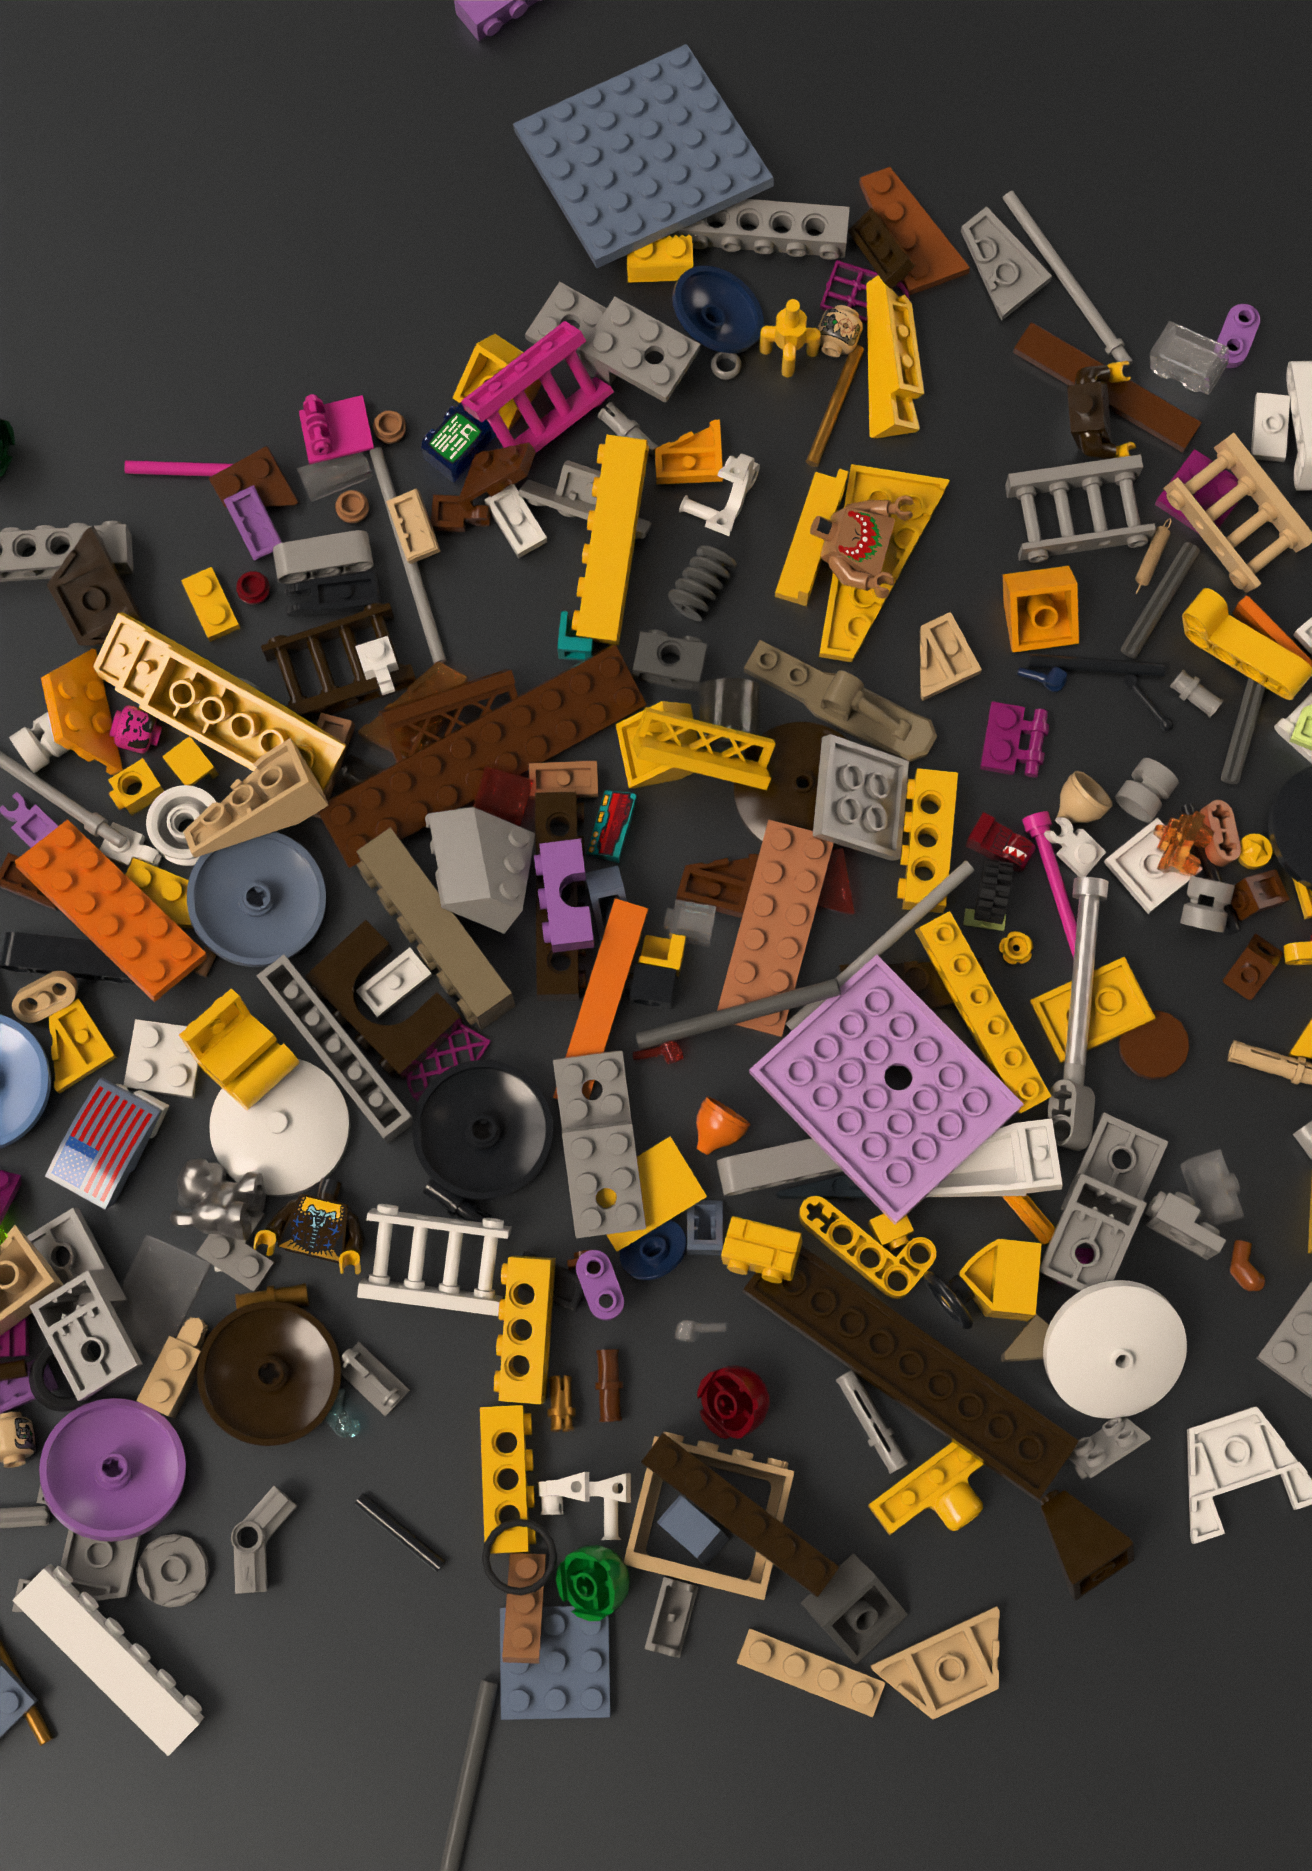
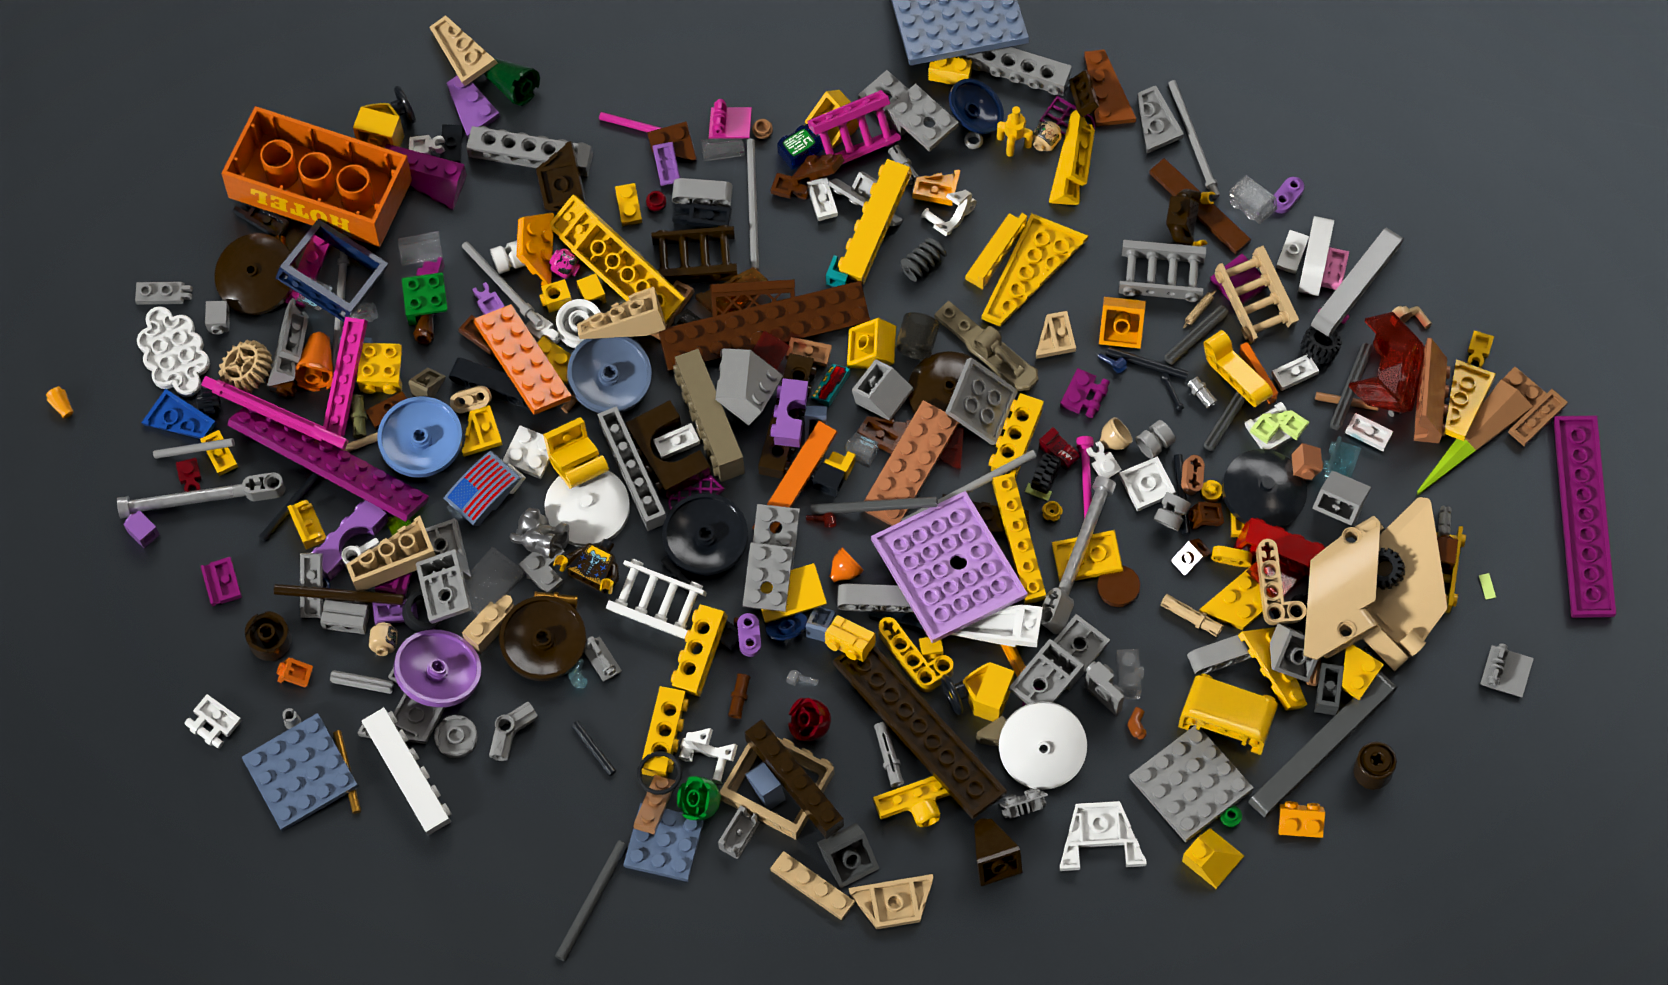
camera: 15 degrees right, 10 degrees down
medium nougat plate [335,490,369,523] -> none
white plate [355,636,399,695] -> none
tan plate [386,488,441,564] -> none
pearl gold pin [547,1375,576,1432] -> none
dark grey brick [632,630,707,692] -> none
yellow fence [632,707,776,790] -> none
pearl gold bar [806,345,864,467] -> none
medium nougat torso [810,495,914,598] -> none
clear orange hips [1153,811,1214,876] -> none
none -> light grey slope [852,359,914,421]

